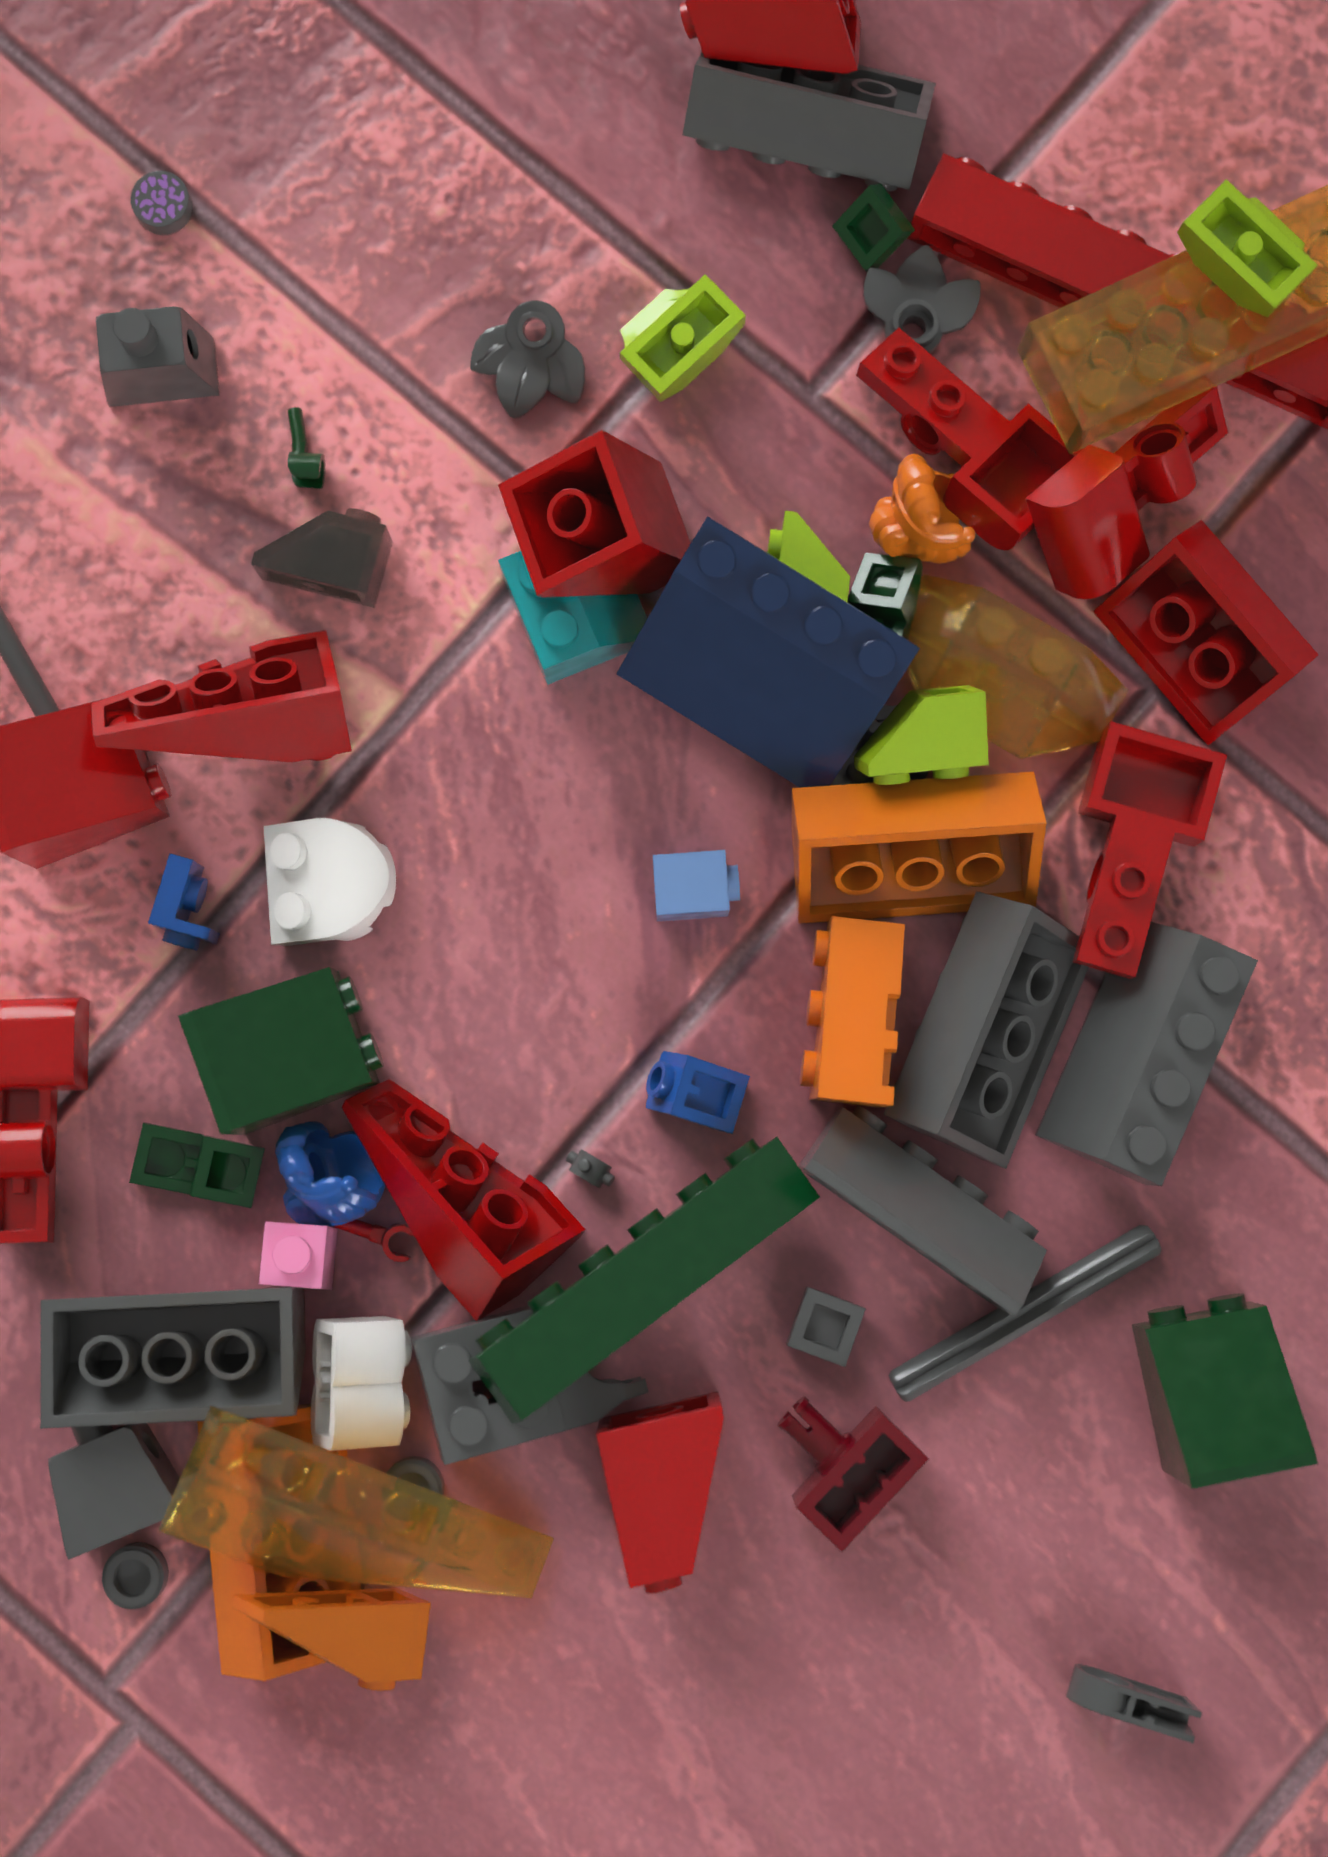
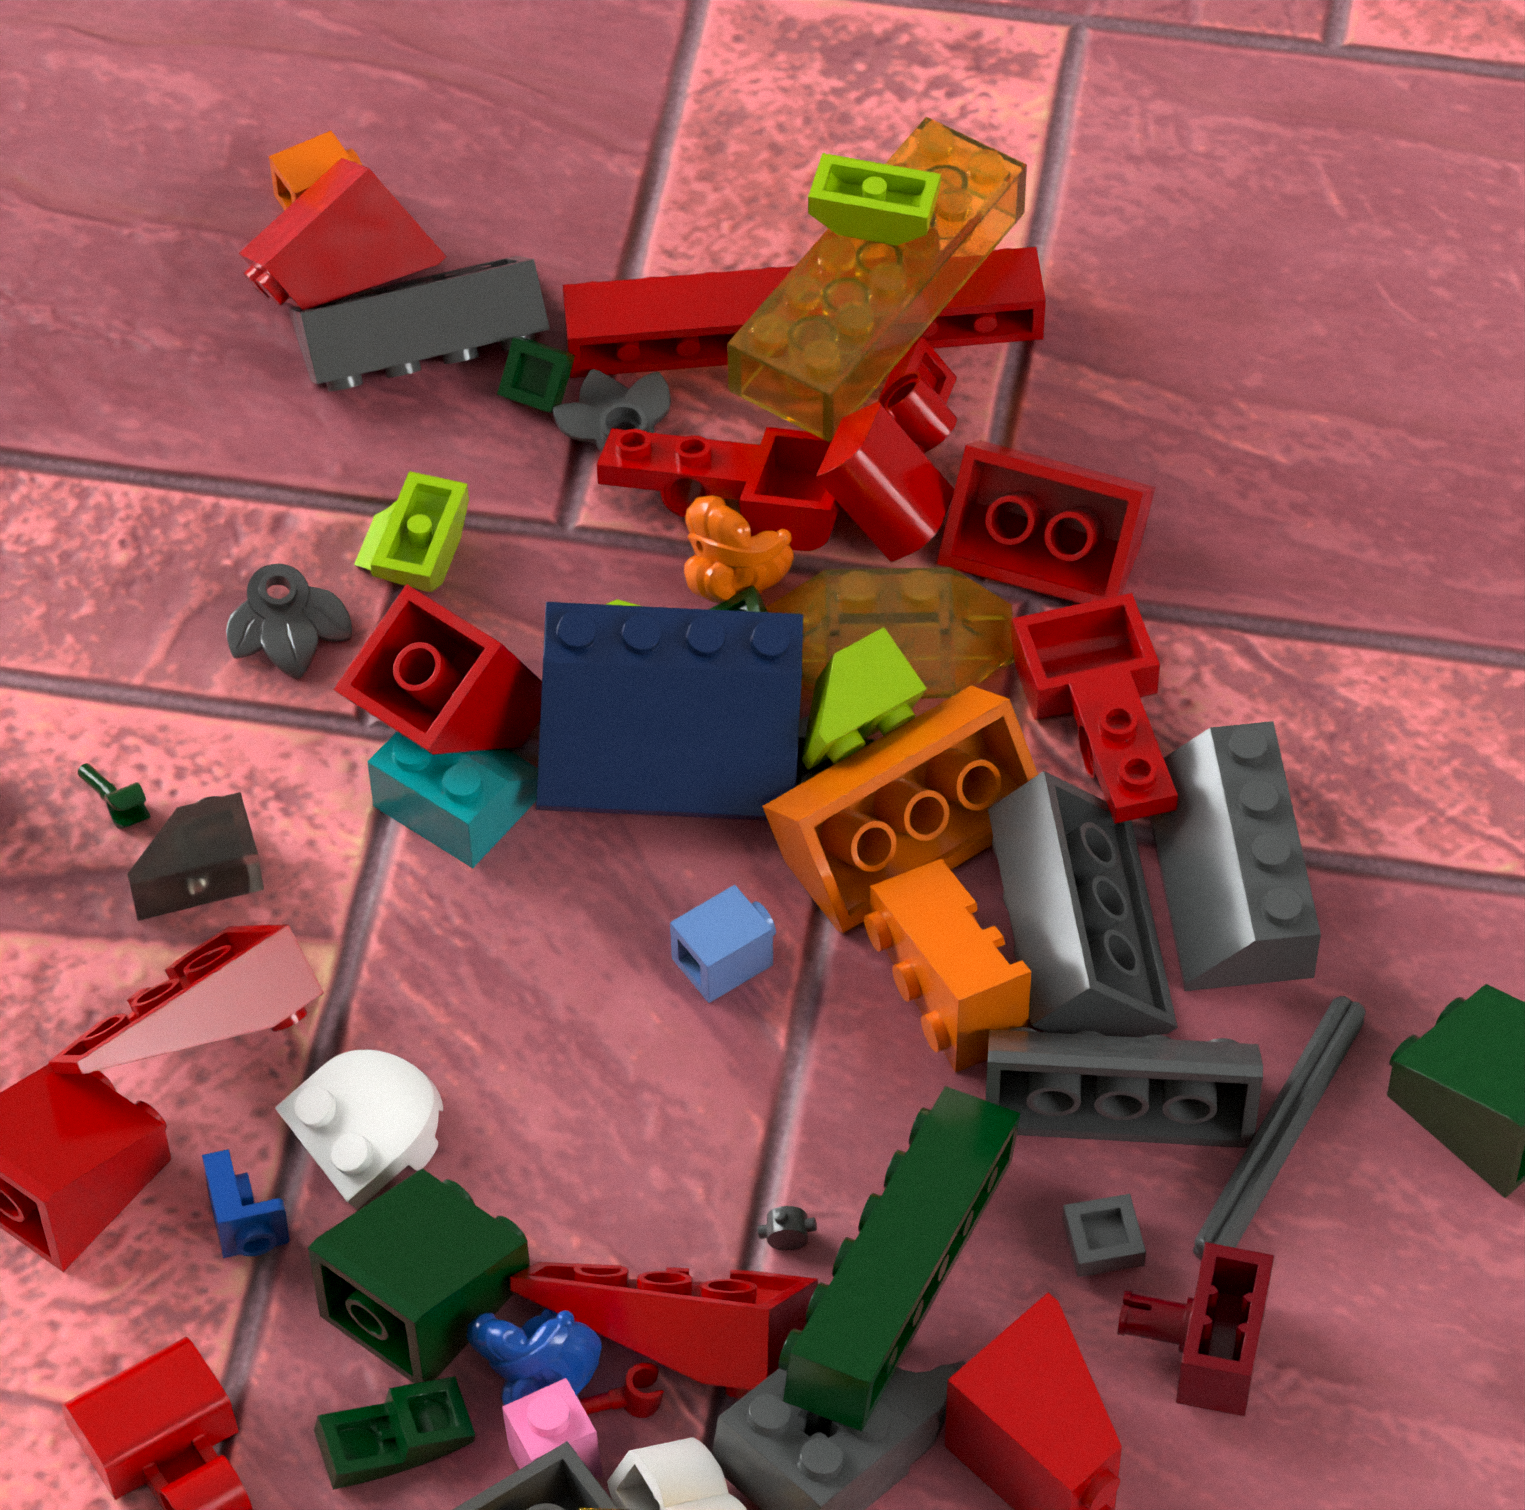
camera: 30 degrees left, 30 degrees down
blue bracket [646,1051,750,1134] -> none

